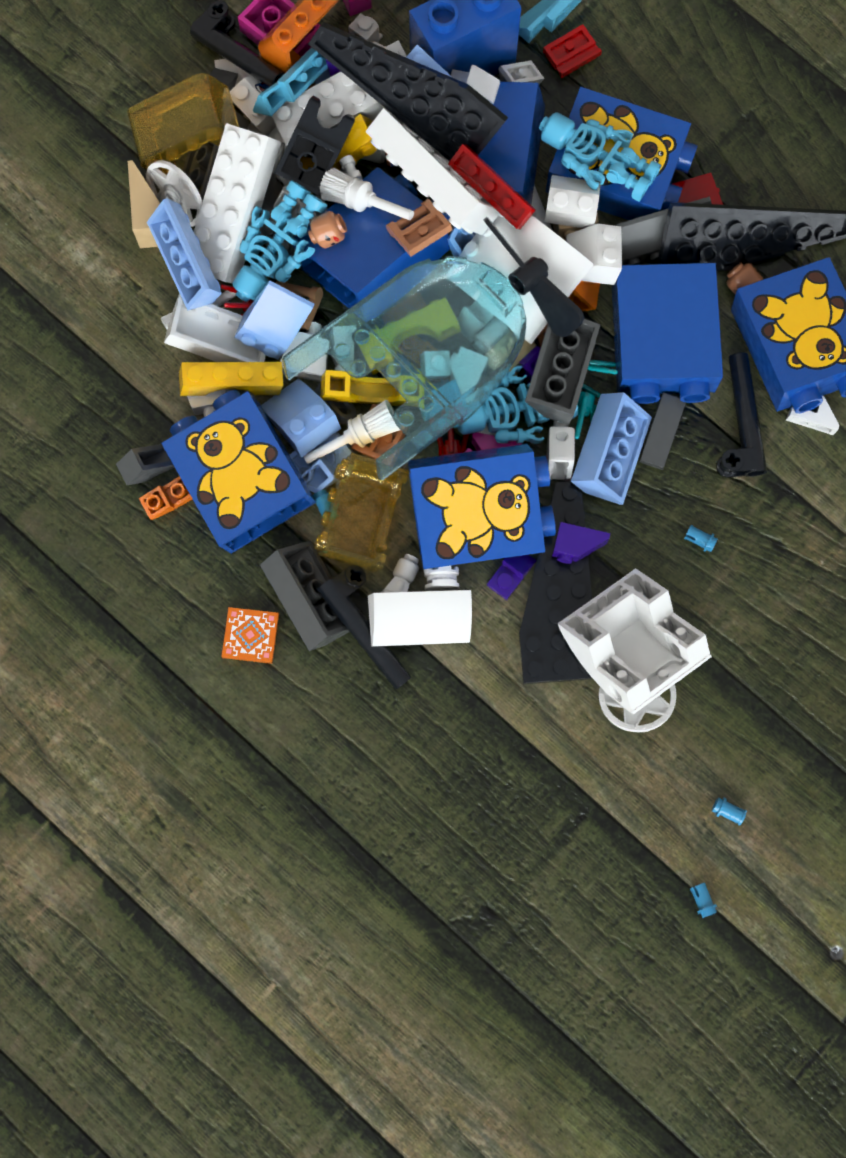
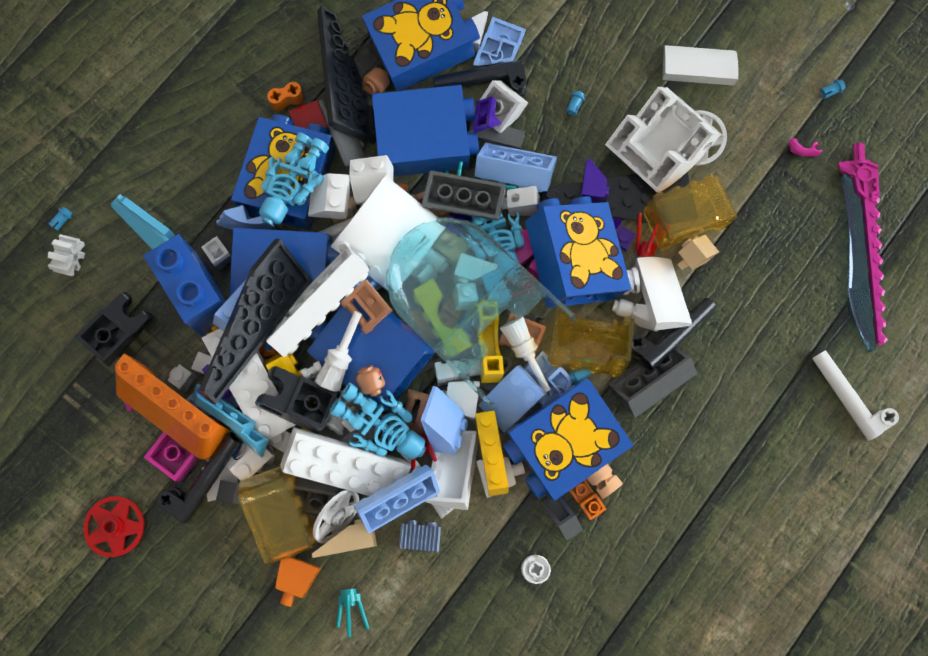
camera: 95 degrees left, 0 degrees up
orange tile [222,607,279,664] -> none
red plate [448,144,536,229] -> none
white slope [451,65,500,104] -> none
black piece [483,217,584,337] -> none
red plate [543,24,602,78] -> none
dark azure pin [712,797,747,825] -> none
none -> light blue slope [216,205,275,230]
none -> orange axle [267,82,304,111]
none -> orange torso [275,555,321,607]
none -> teal plant [336,589,369,637]
none -> sand blue brick [398,520,441,552]
none -> light blue slope [473,17,526,66]
none -> dark purple slope [473,96,501,132]
none -> white slope [474,80,528,133]
none -> white wheel [521,555,551,584]
none -> light nougat wheel [587,464,623,499]
none -> red plant [634,212,668,257]
none -> clear yellow windscreen [643,174,737,251]
none -> white slope [662,45,738,86]
none -> tan brick [677,235,719,270]
none -> dark pink piece [788,138,822,157]
none -> white axle [812,350,899,441]
none -> piece [837,142,887,352]

